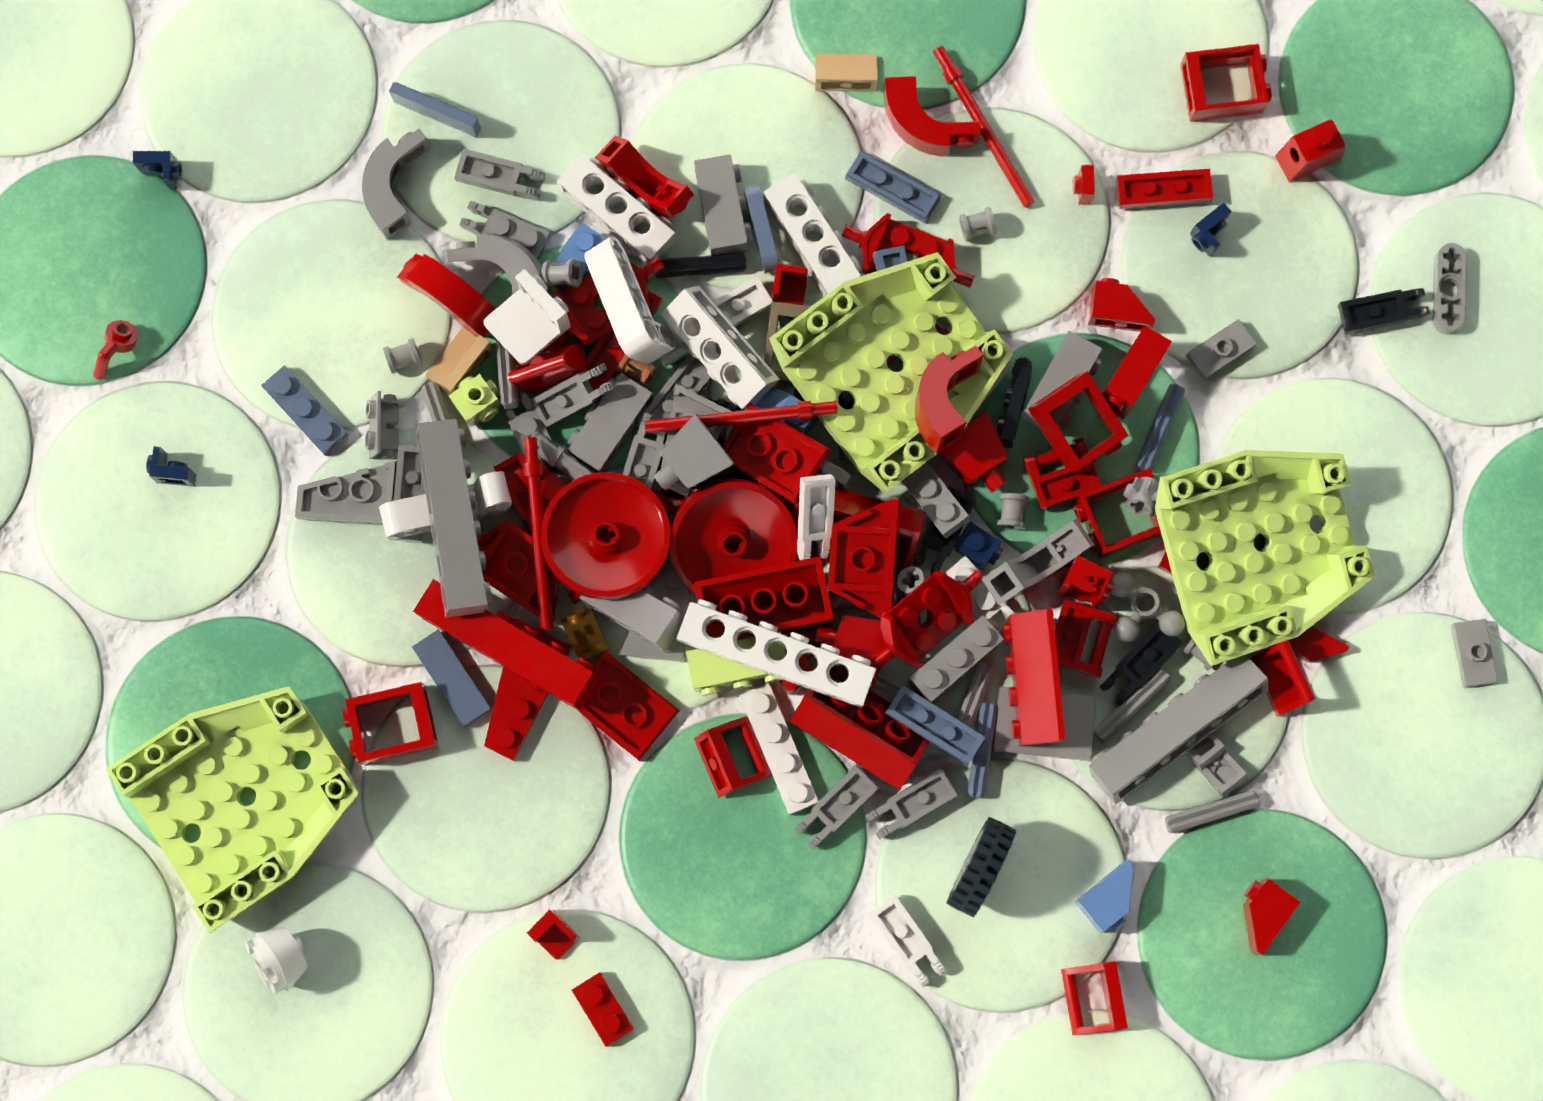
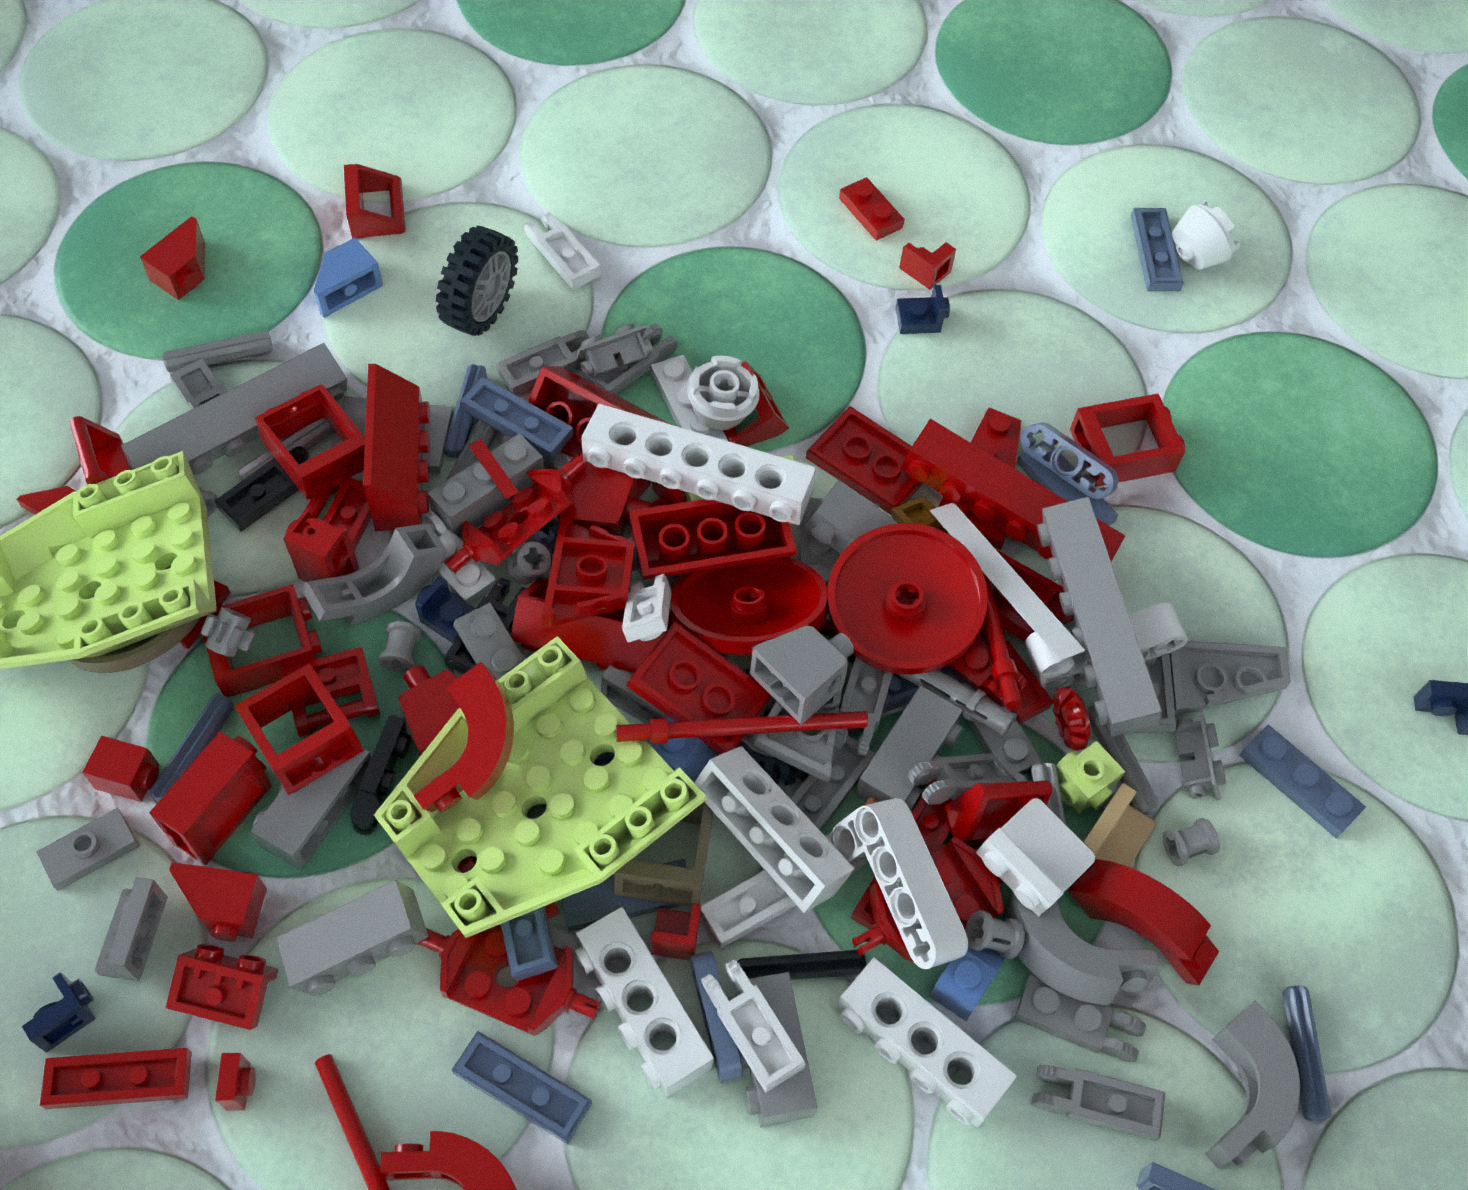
camera: 175 degrees right, 20 degrees down
yellowish green wedge [106,686,359,933] -> none
red arch [594,136,694,219] -> none
light grey bush [959,207,997,242] -> none
light grey piece [1109,572,1185,642] -> none
none -> red brick [82,736,160,802]
none -> light grey bracket [95,877,168,982]
none -> red bracket [165,944,278,1030]
none -> red window [255,384,365,500]
none -> light grey brick [276,880,429,996]
none -> red piece [469,439,519,500]
none -> light grey hinge [575,324,653,377]
none -> white cone [686,355,759,430]
none -> white hinge [701,959,806,1093]
none -> dark blue bracket [895,285,950,334]
none -> white sticker [930,503,1085,660]
none -> sand blue beam [1021,422,1119,499]
none -> red gear [1052,686,1091,751]
none -> sand blue tile [1131,208,1184,291]
none -> sand blue axle [1282,986,1331,1121]

